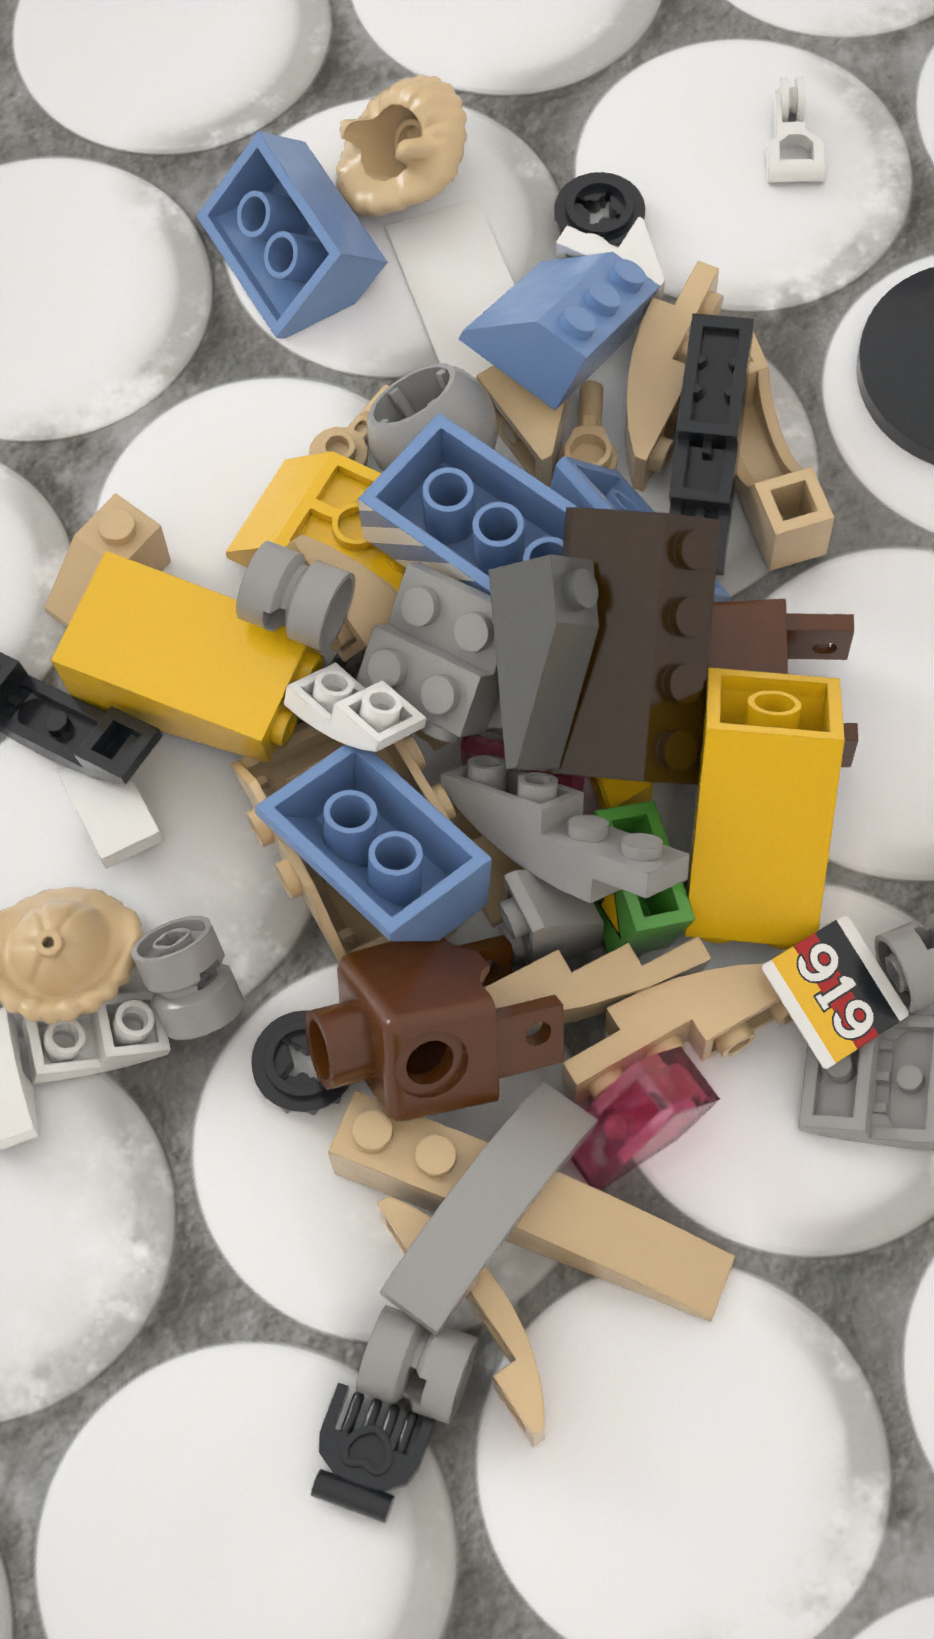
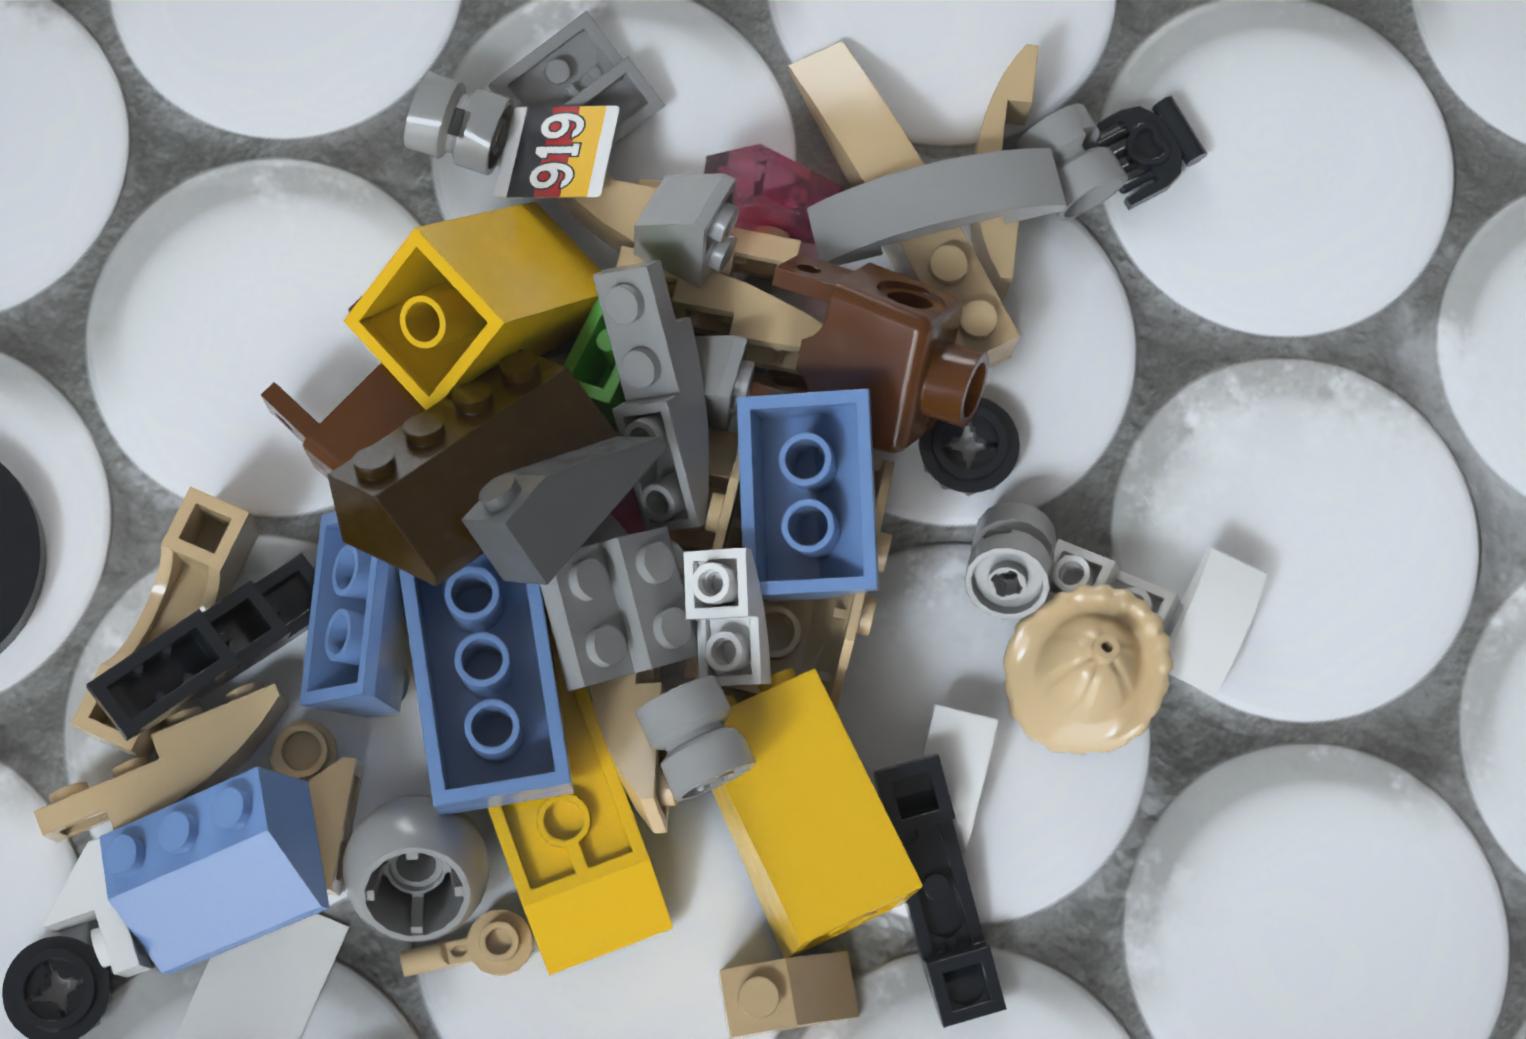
camera: 150 degrees left, 10 degrees up
none -> light grey slope [634,173,740,288]

